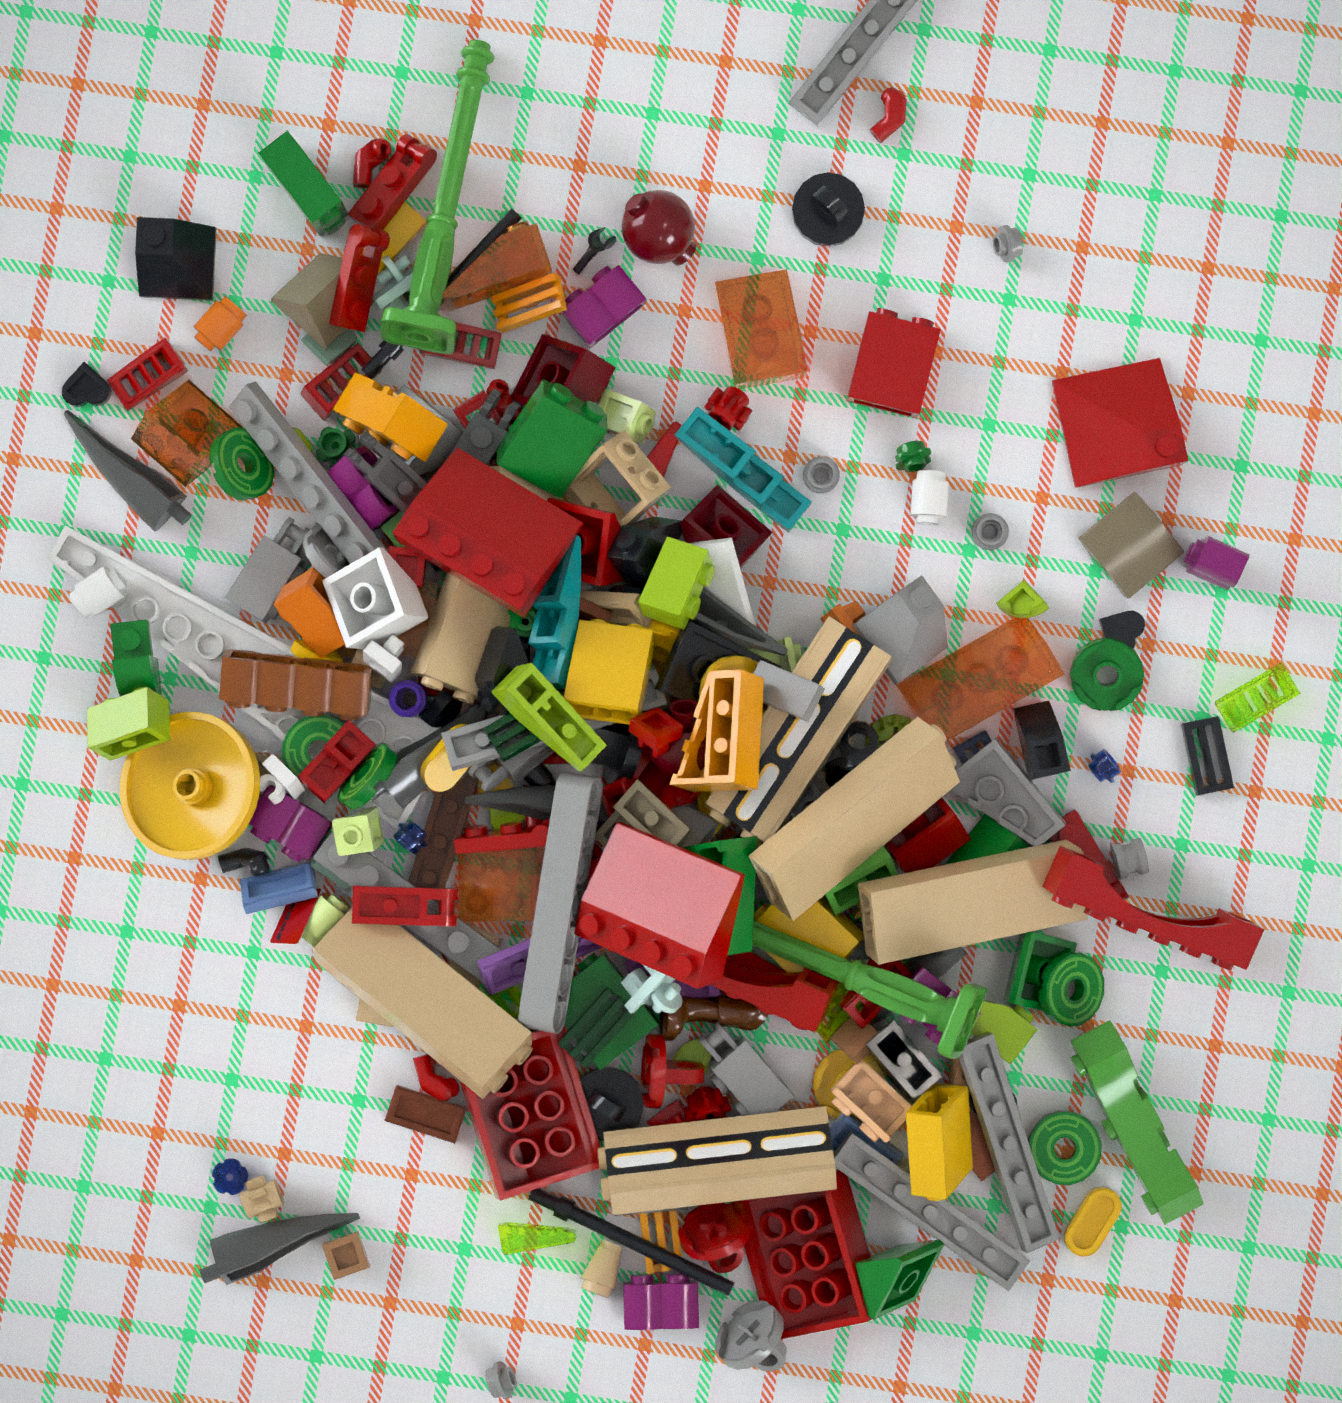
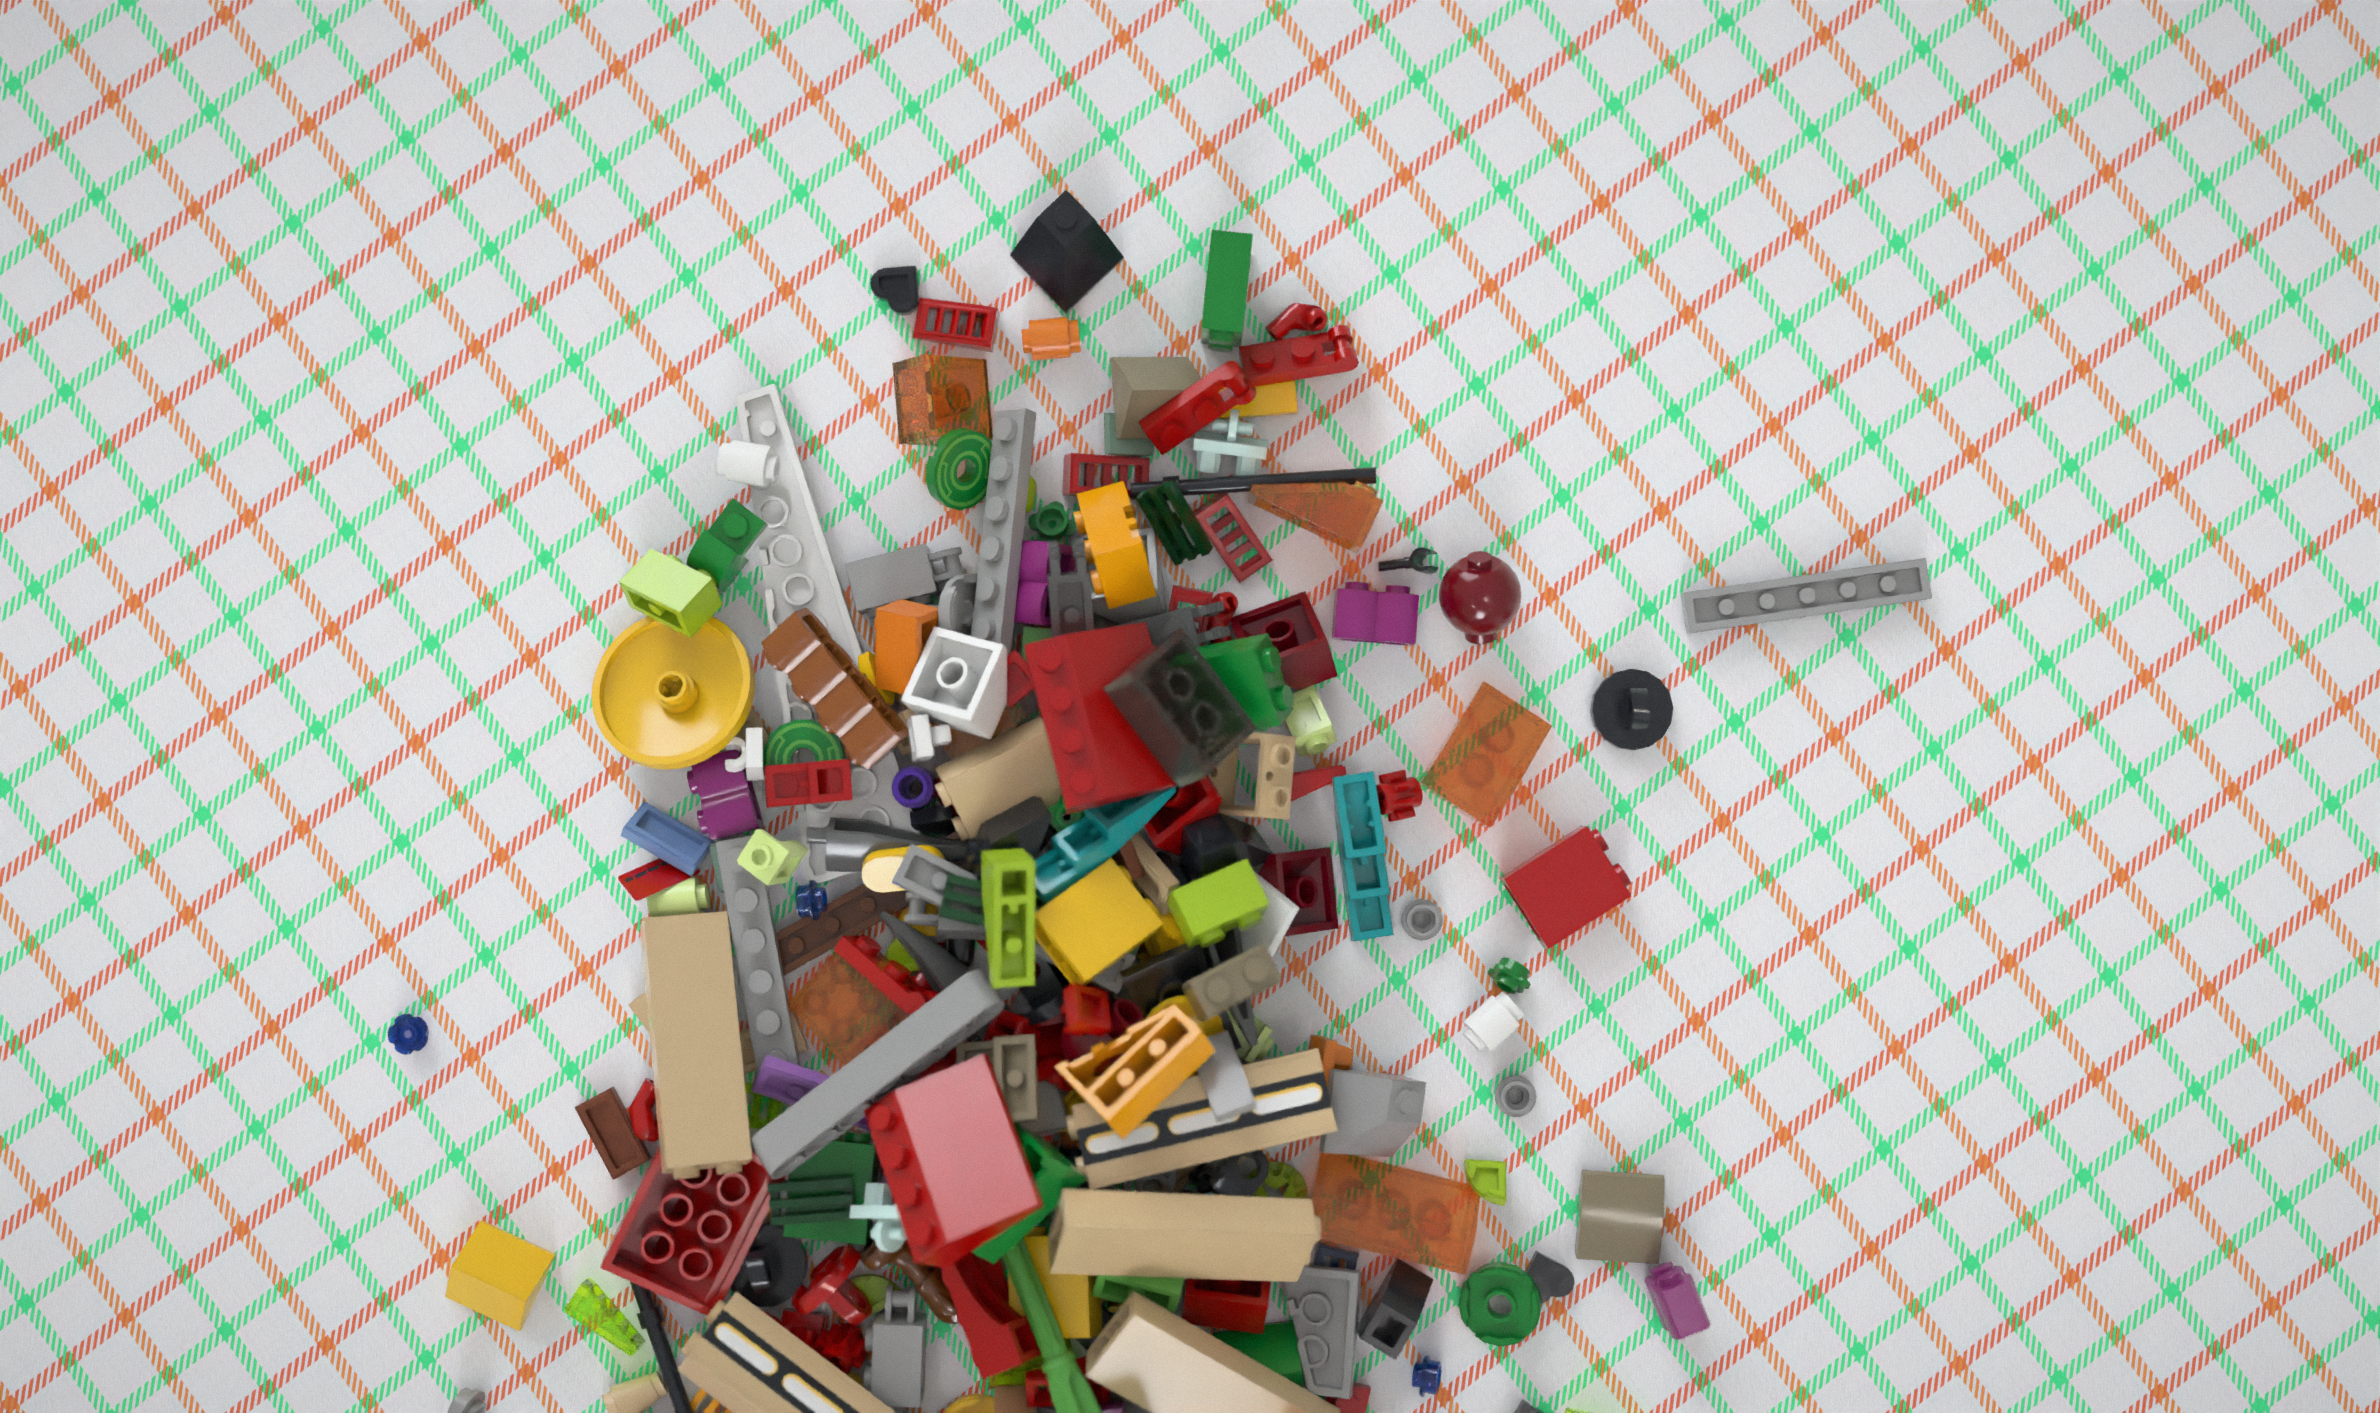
camera: 40 degrees right, 0 degrees up
dark grey piece [64,410,192,532] -> none
dark grey piece [200,1213,360,1285] -> none
black arm [218,848,270,877] -> none
tan gear [239,1175,284,1223] -> none
medium nougat tile [322,1231,370,1280] -> none
green tile [337,743,397,810] -> none
red plate [352,885,458,926] -> none
bright green piece [381,40,495,354] -> none
light orange tile [491,273,567,333] -> none
red arm [870,87,907,143] -> none
light grey plate [993,225,1023,262] -> none
red slope [1052,358,1189,488] -> none
none -> yellow slope [445,1220,556,1331]
none -> clear smoke brick [1103,628,1257,789]
none -> dark green tile [1136,480,1213,566]
none -> dark tan brick [1182,943,1281,1022]

